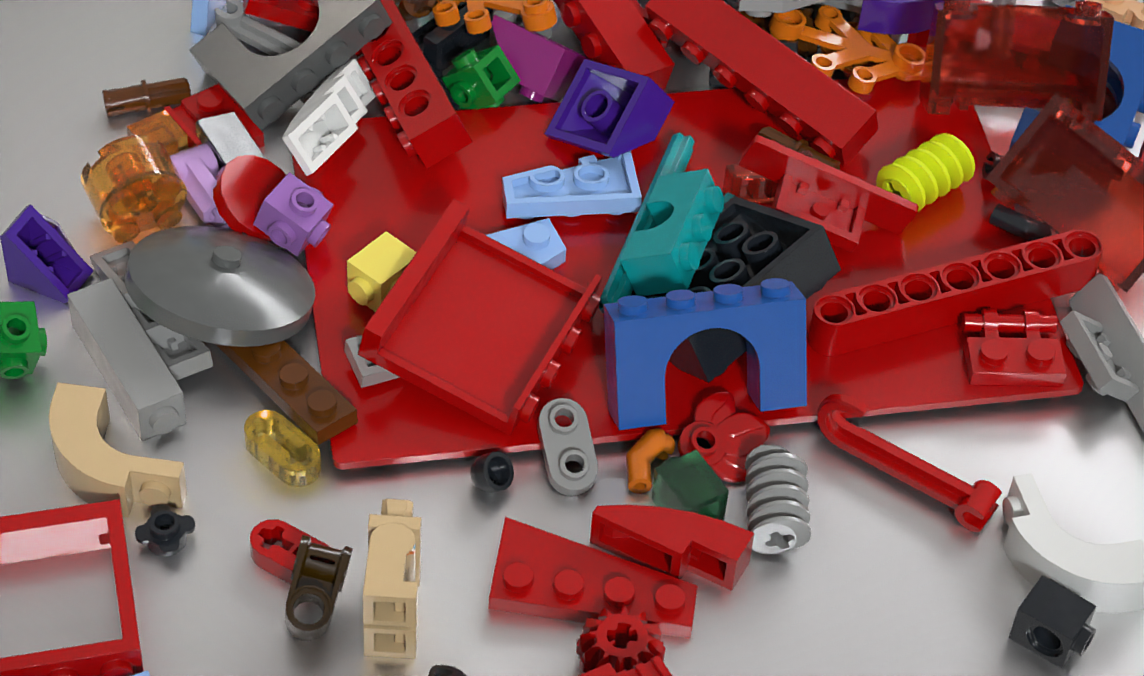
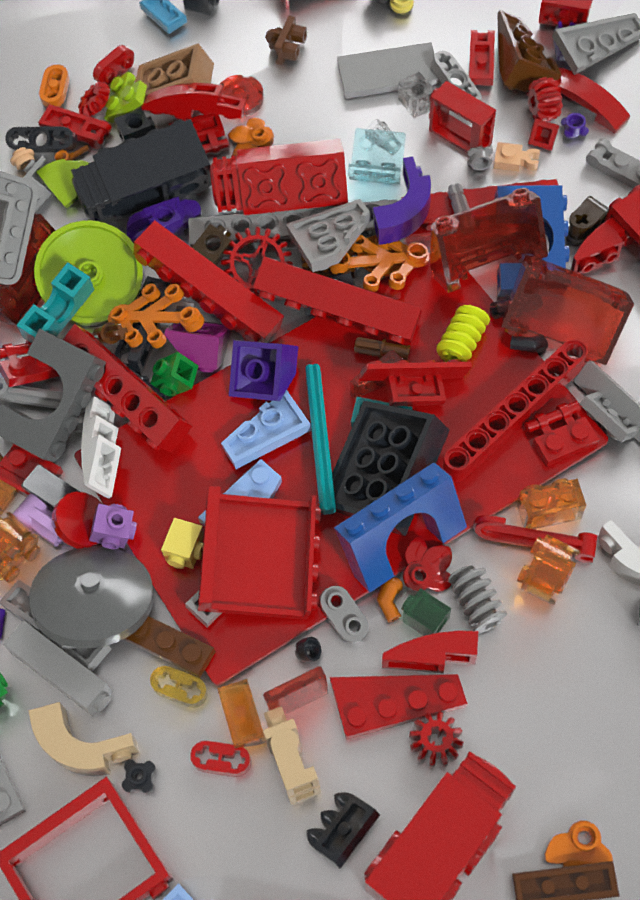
camera: 15 degrees left, 15 degrees up
dark brown piece [285,535,353,641] -> none
teal arch [620,169,724,296] -> none
none -> clear orange slope [217,679,267,748]
none -> clear red tile [263,666,328,715]
none -> clear orange brick [517,478,586,529]
none -> clear orange brick [517,534,581,606]

